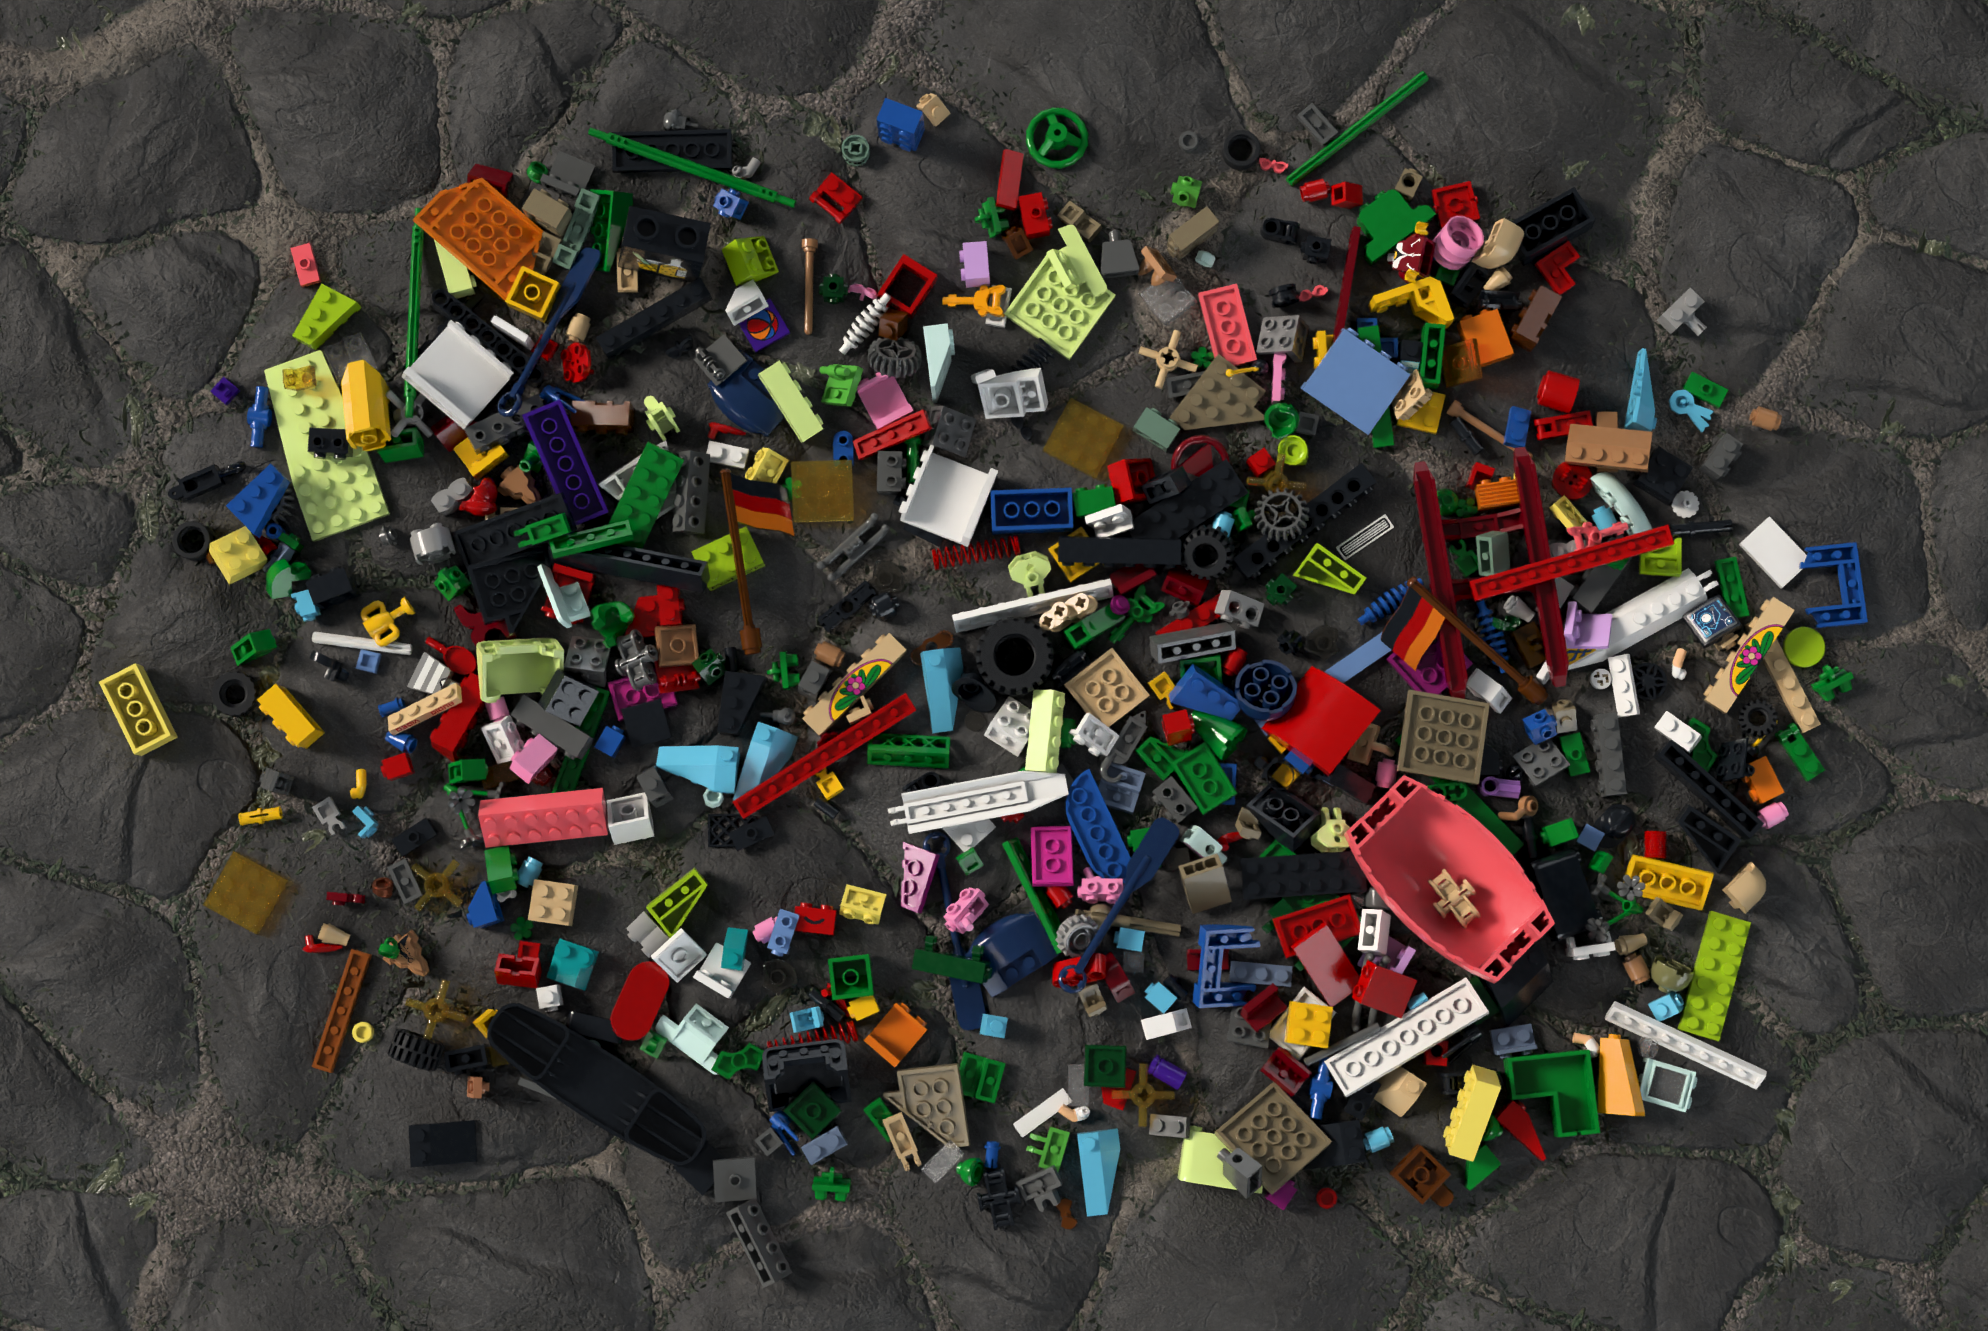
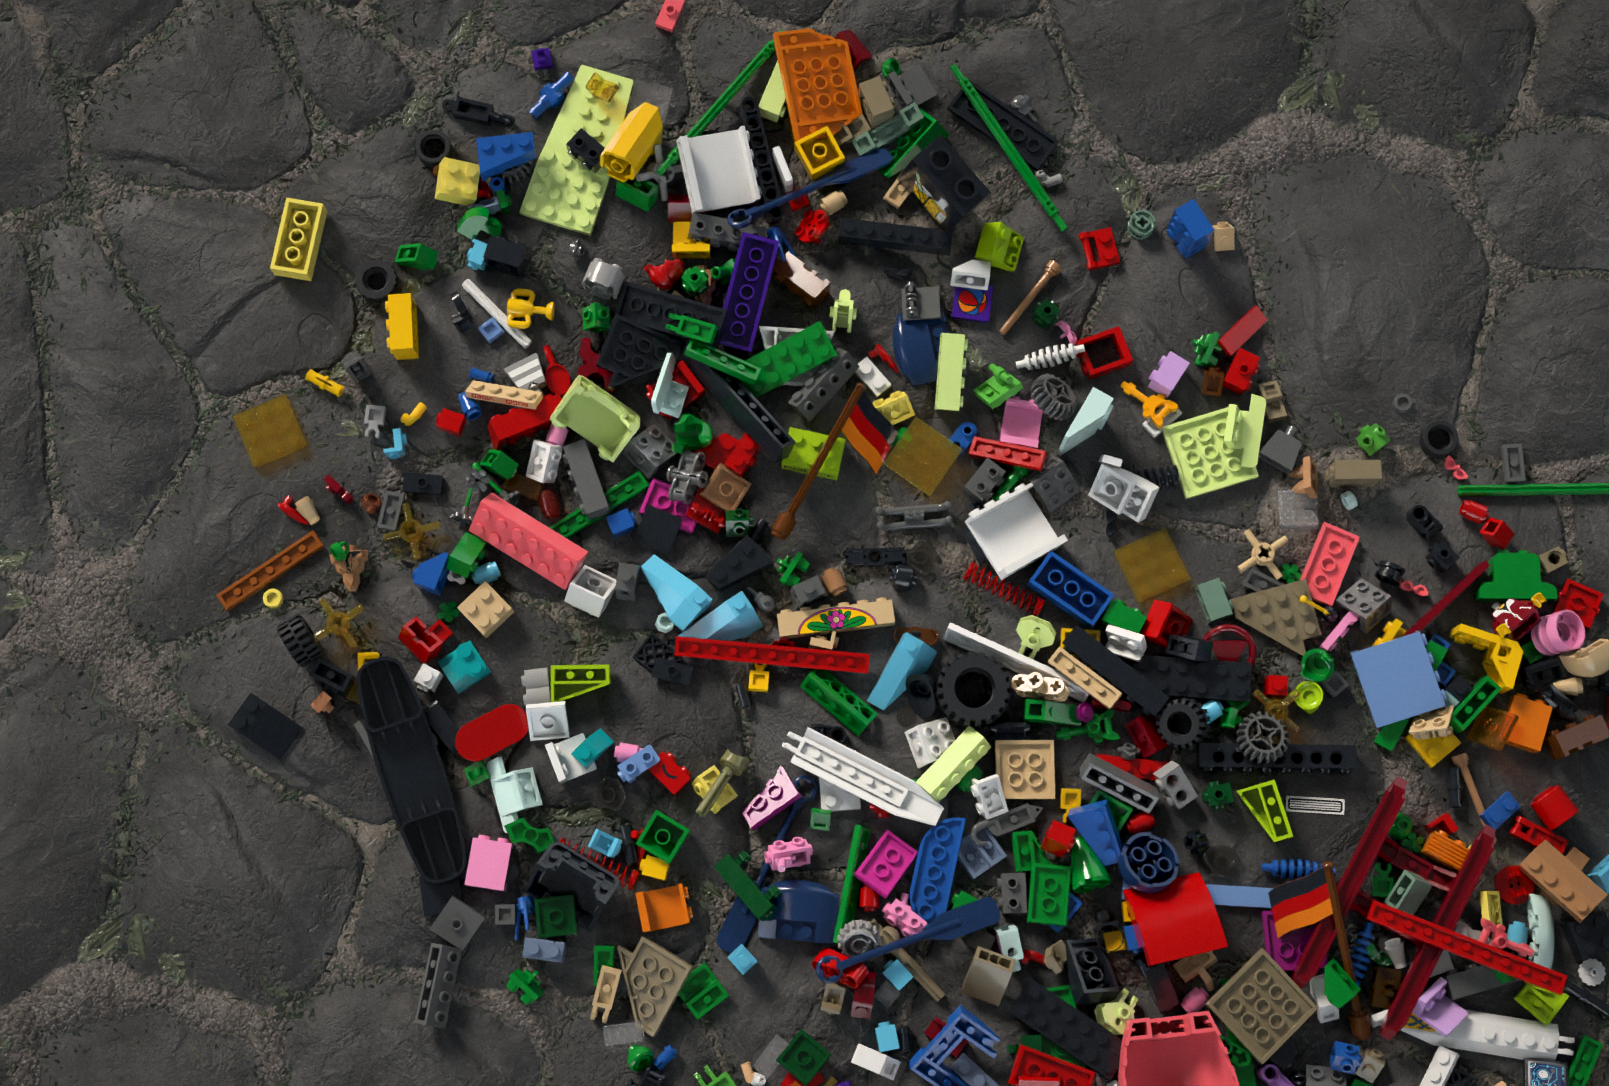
camera: 35 degrees right, 5 degrees down
lime wedge [292,284,362,350] -> none
light grey brick [431,478,475,516] -> none
bright pink brick [510,734,558,784] -> none
black brick [538,668,599,727] -> none
blue brick [713,188,749,220] -> none
reddish brown brick [879,308,908,341] -> none
white sticker [1013,1088,1072,1137] -> none
green piece [1026,107,1088,169] -> none
white tile [1590,669,1611,690] -> none
none -> bright pink panel [465,835,514,892]
none -> green brick [681,266,709,298]
none -> olive piece [695,749,750,817]
none -> tan plate [1048,646,1122,709]
none -> green slope [1325,958,1361,1009]

